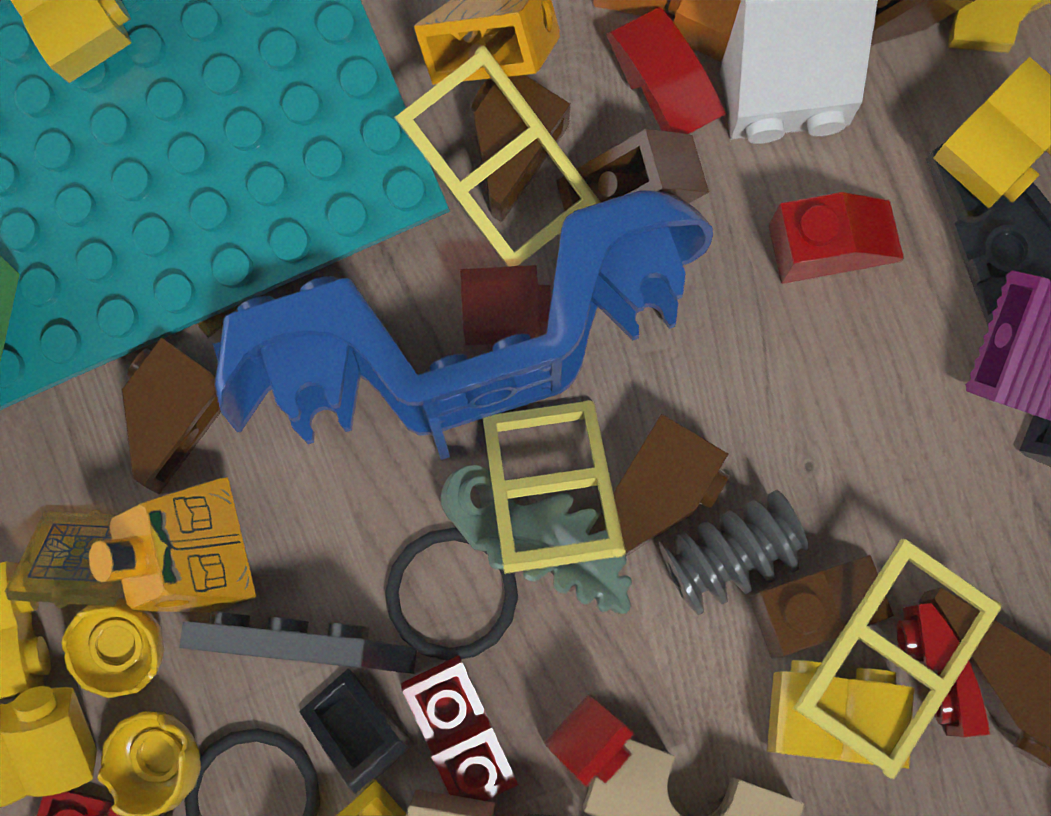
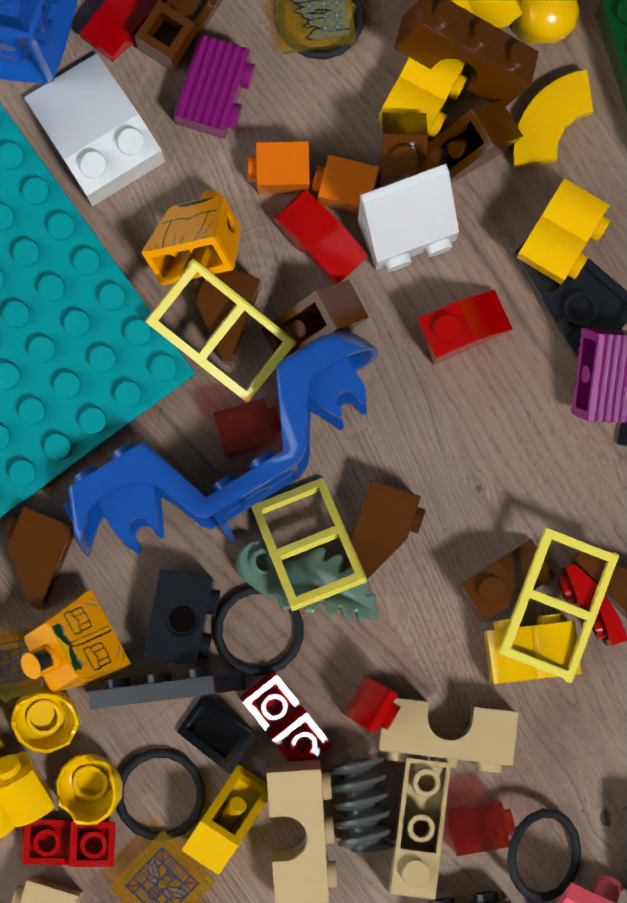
camera: 15 degrees left, 5 degrees up
dark grey piece [659,490,808,615] -> none
none -> black brick [143,569,221,667]

